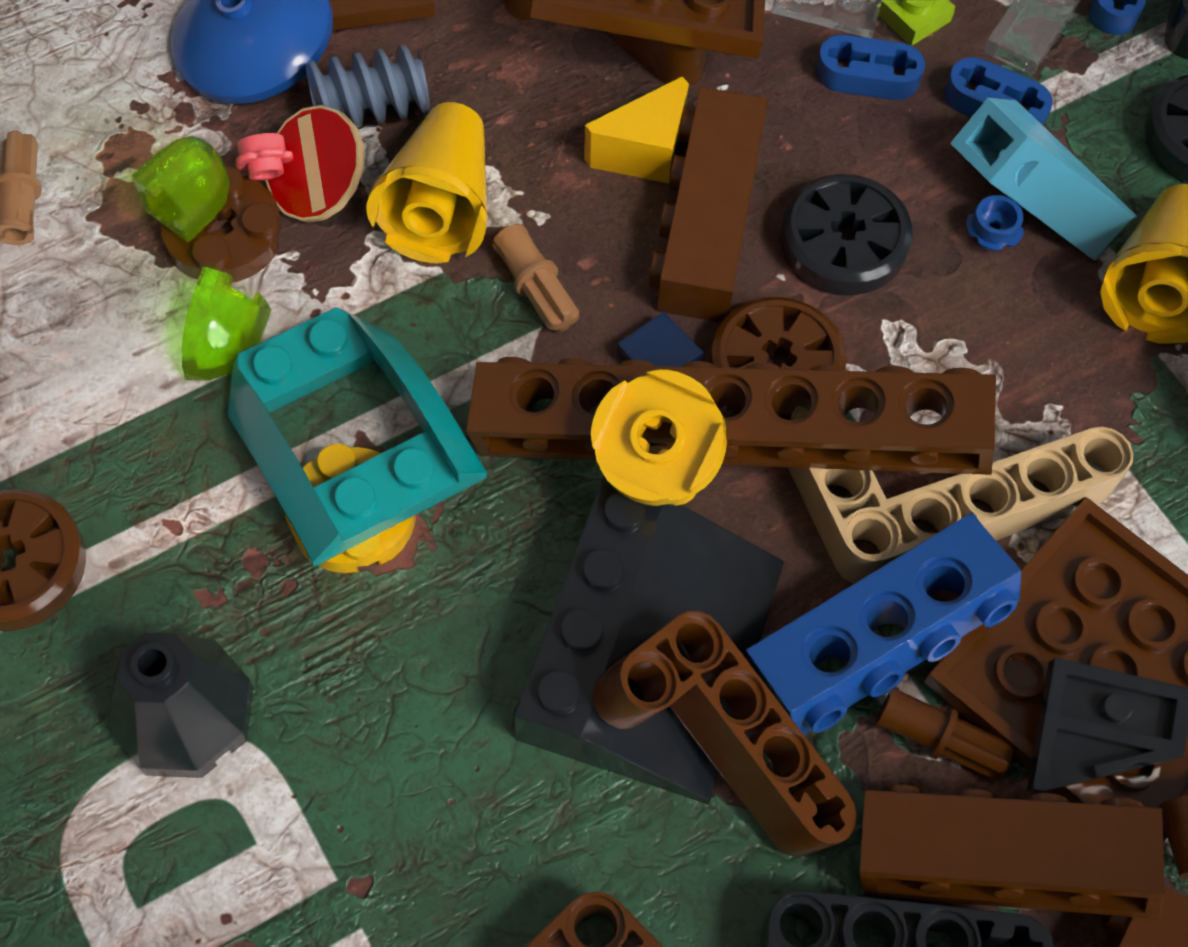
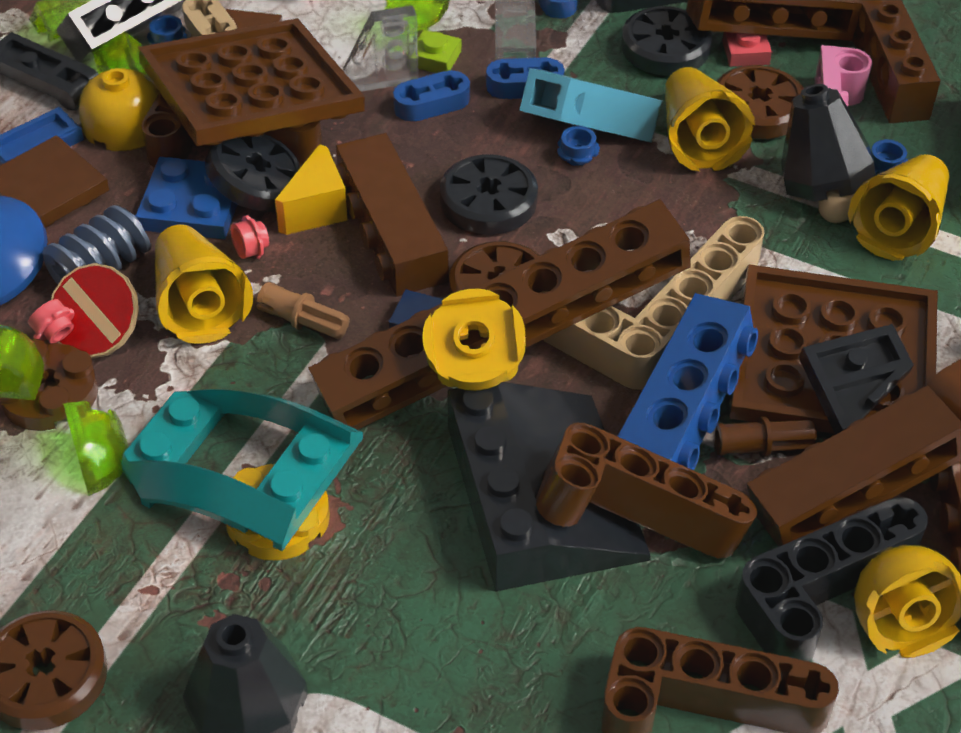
camera: 30 degrees left, 15 degrees down
none -> blue plate [135,157,237,240]
none -> black wheel [205,134,302,212]
none -> coral plate [231,215,269,259]

